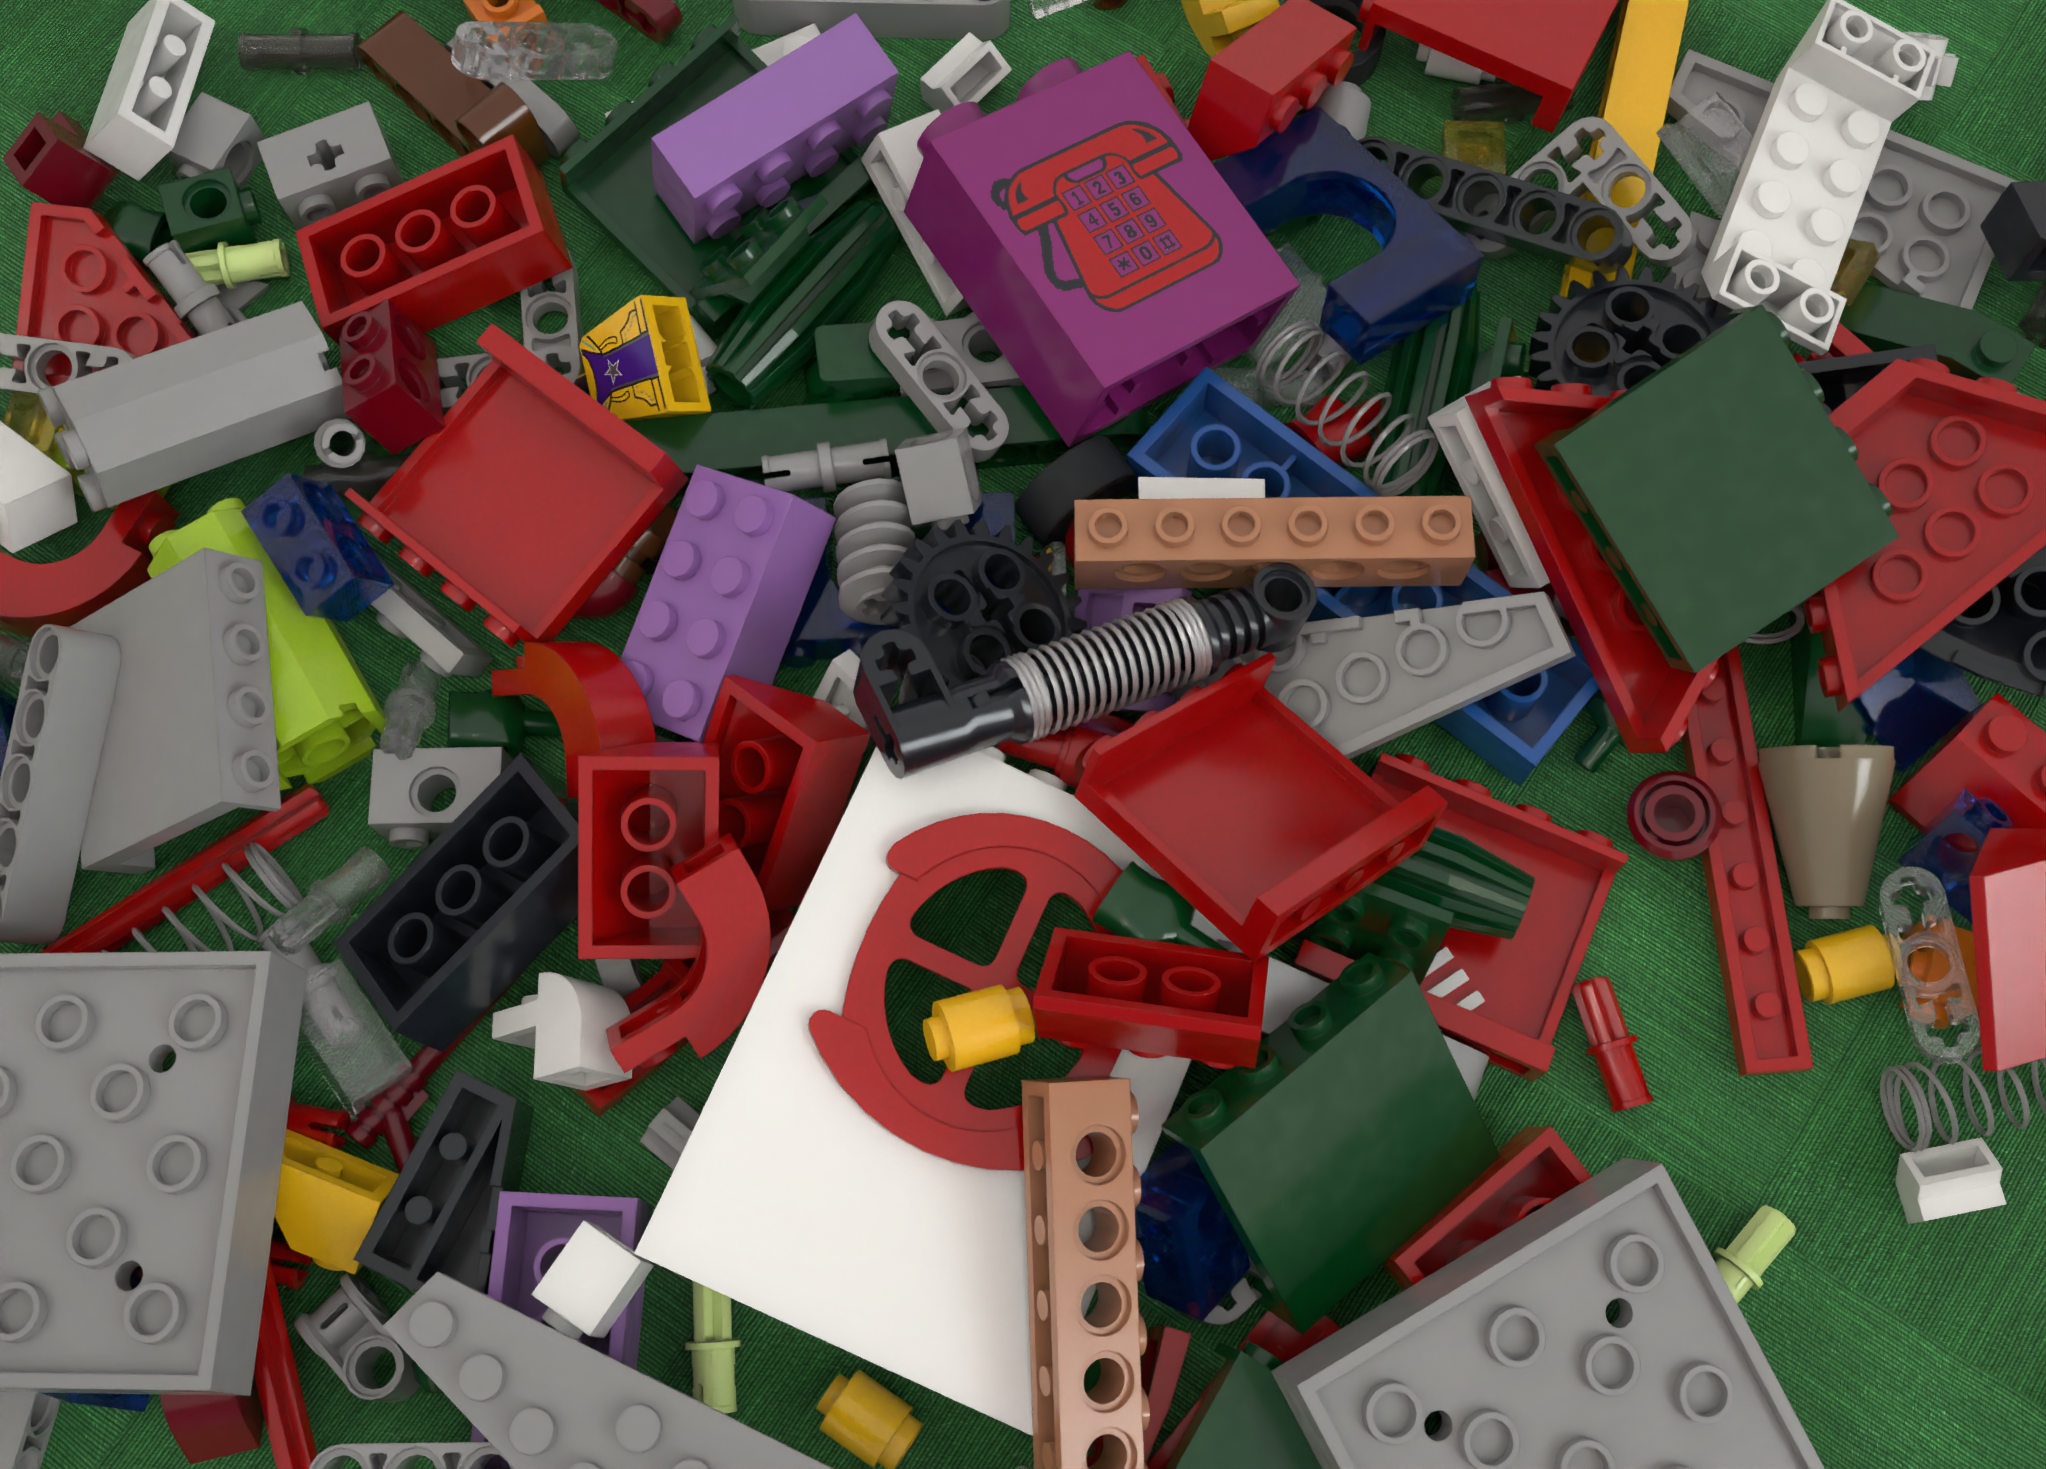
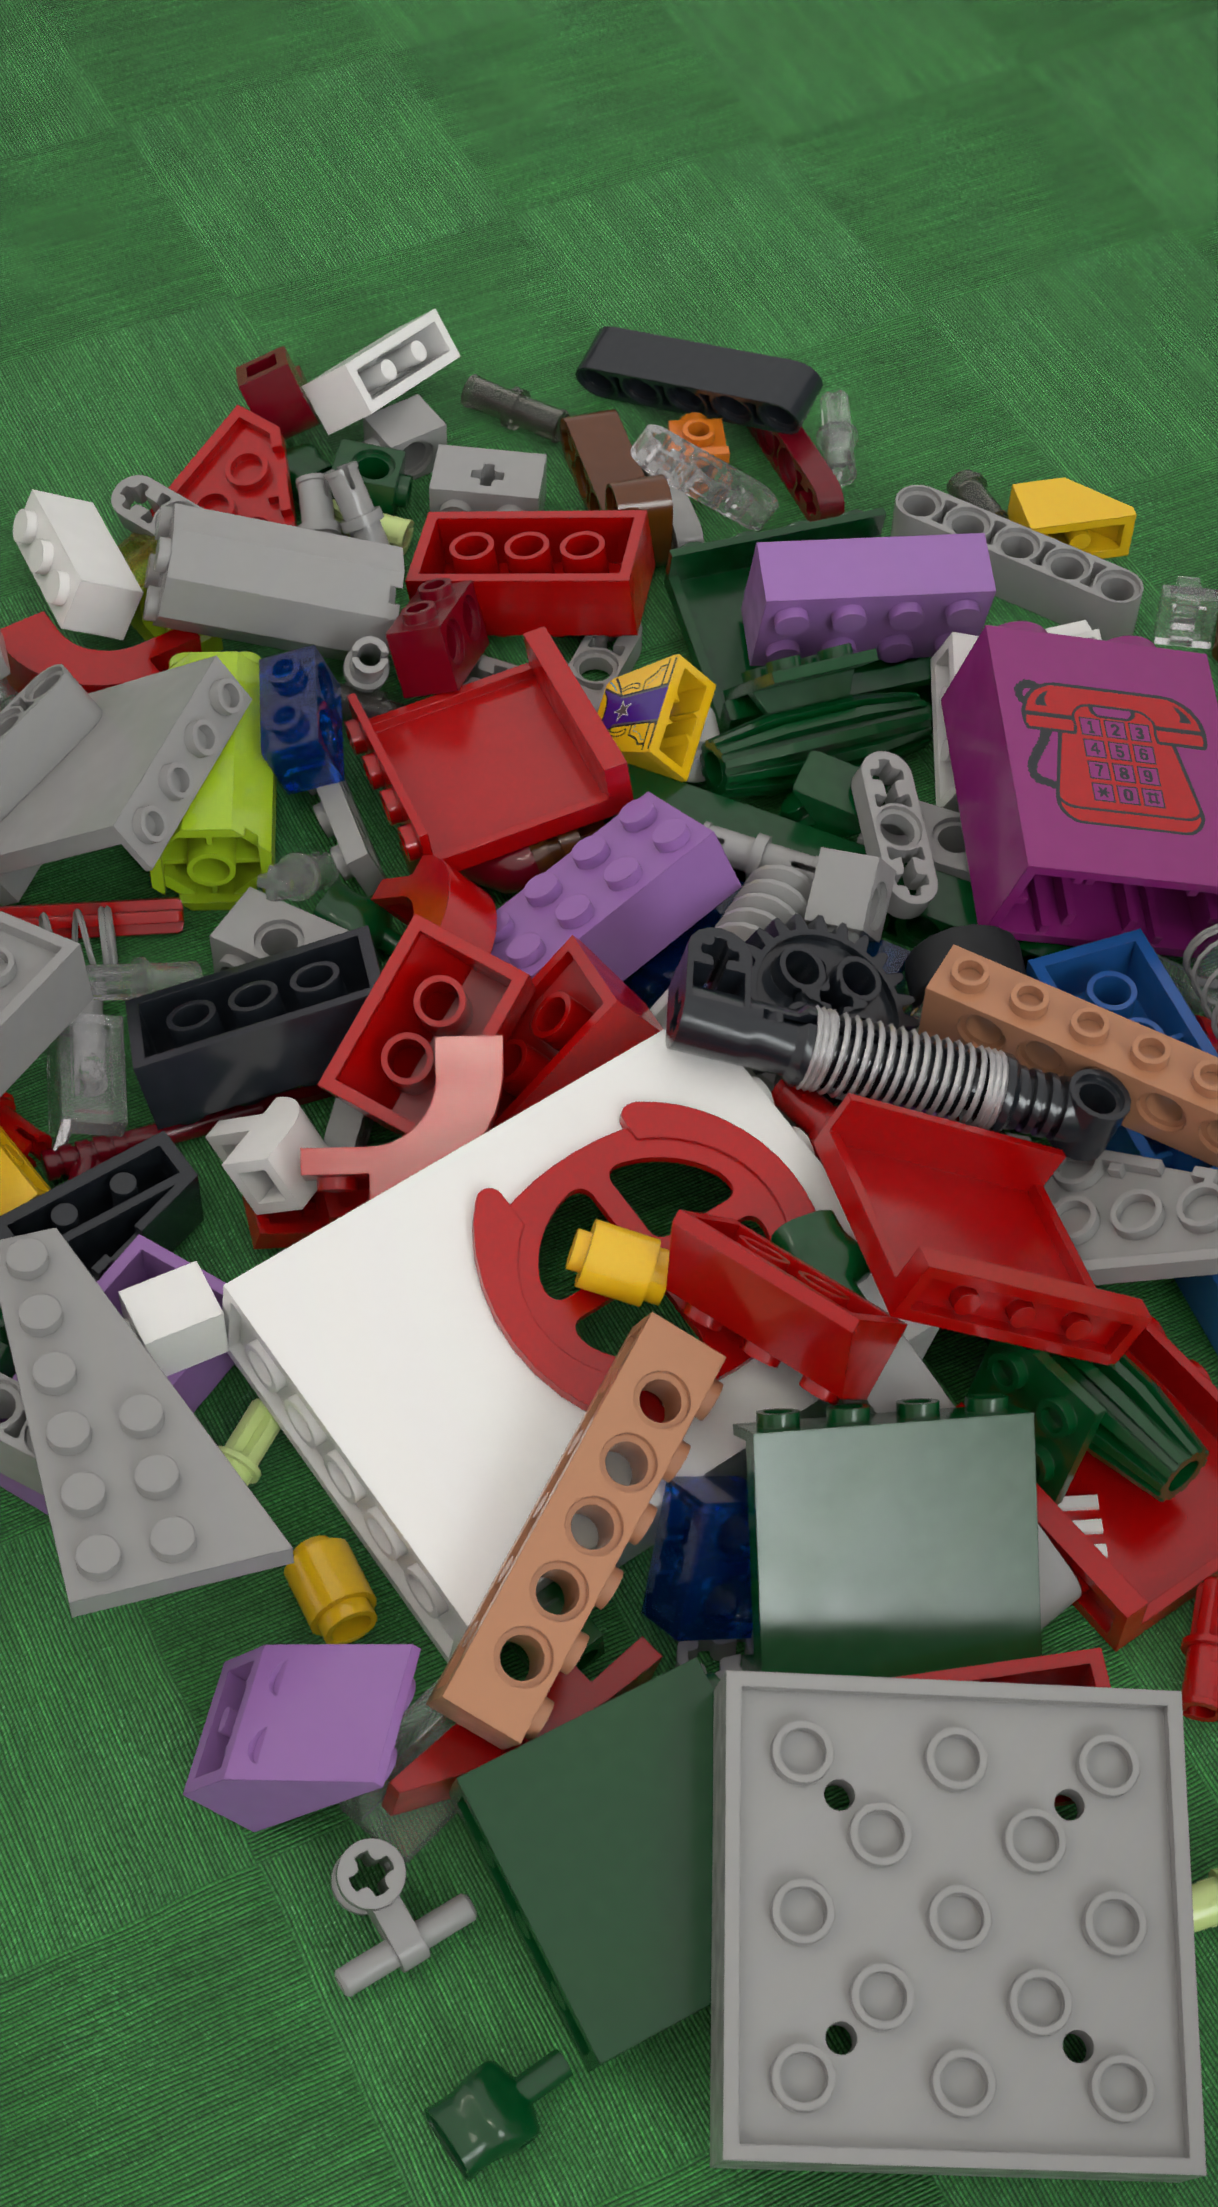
camera: 25 degrees right, 20 degrees down
none -> light grey pin [323,460,390,545]

